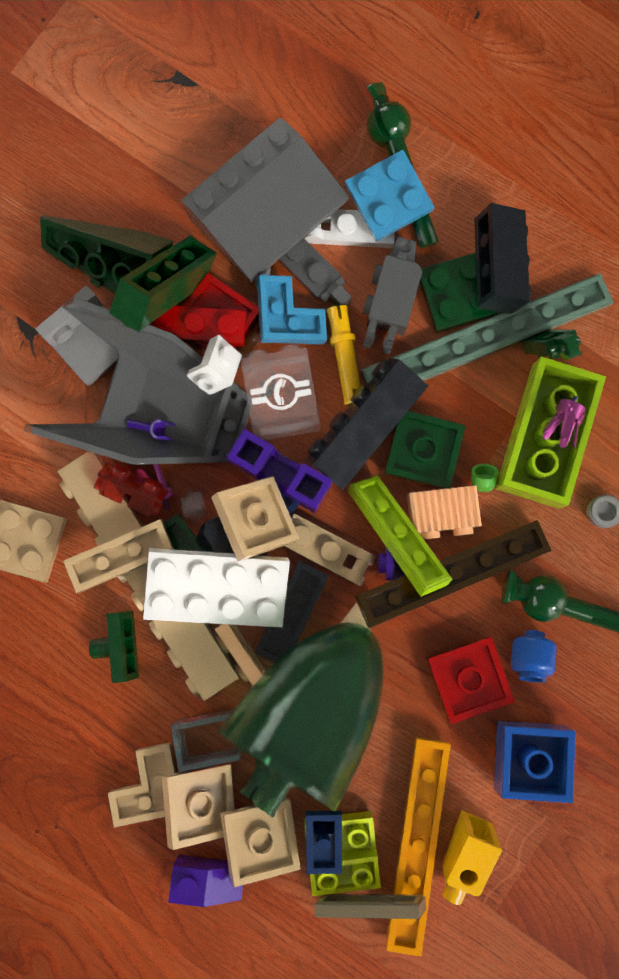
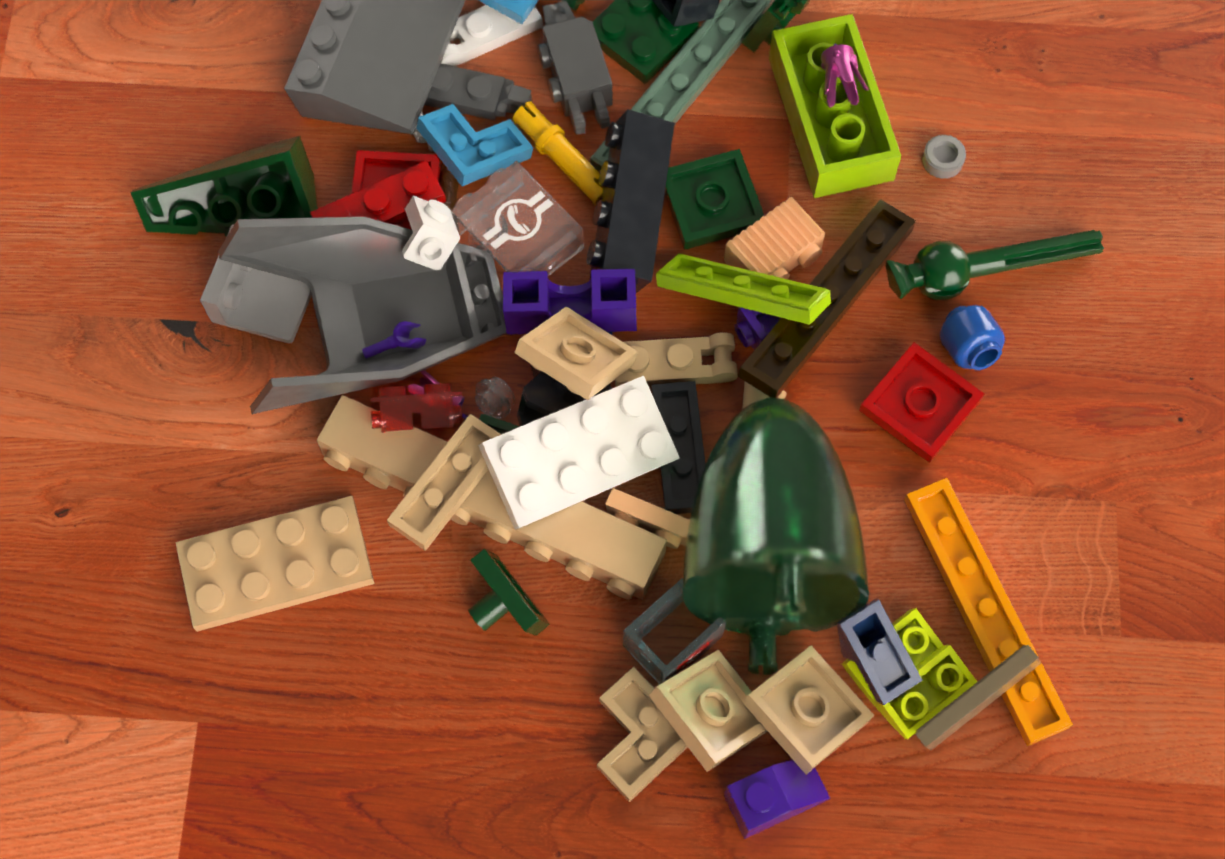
camera: 30 degrees left, 15 degrees down
dark green brick [109,236,217,332] -> none
yellow torso [442,810,502,905] -> none
bright green hinge [471,464,499,492] -> none
blue brick [494,720,576,803] -> none

